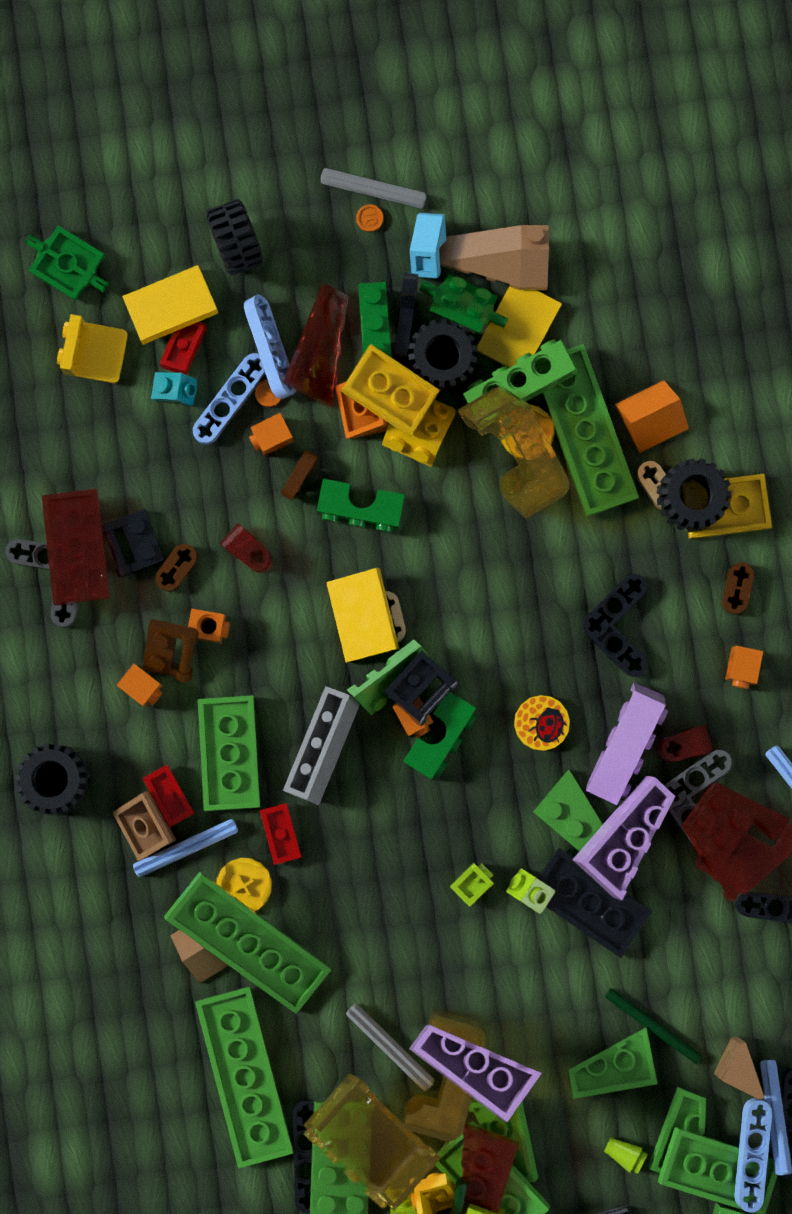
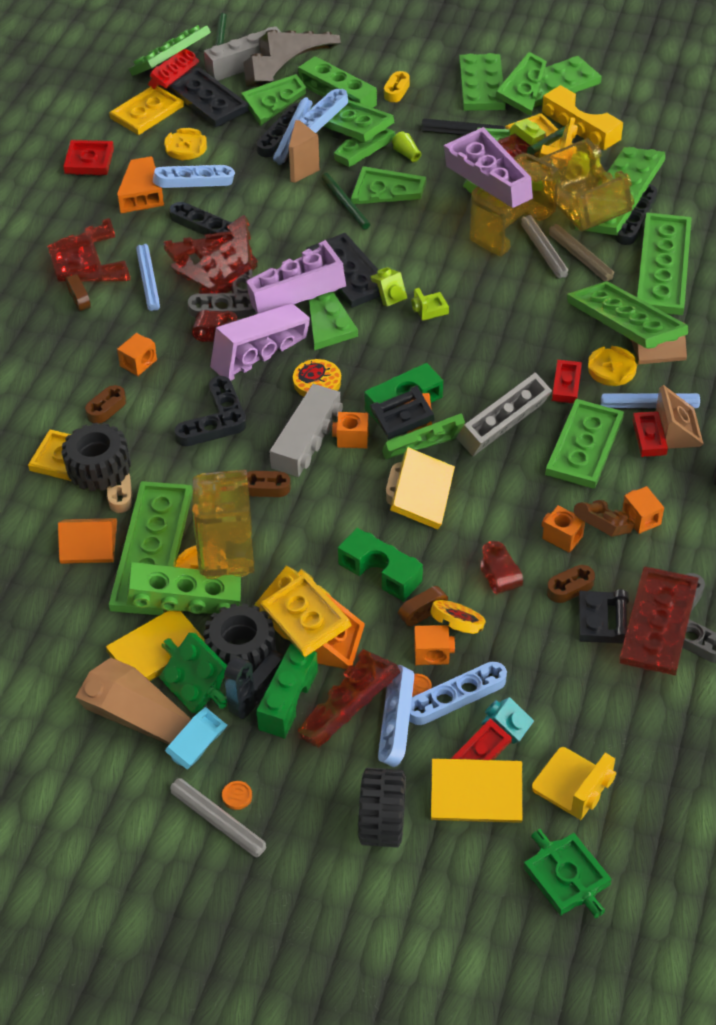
camera: 150 degrees left, 35 degrees down
none -> reddish brown beam [241,471,291,497]
none -> light grey brick [270,384,343,477]
none -> orange brick [332,412,369,448]
none -> yellow tile [430,600,486,634]
none -> dark tan axle [549,224,614,282]

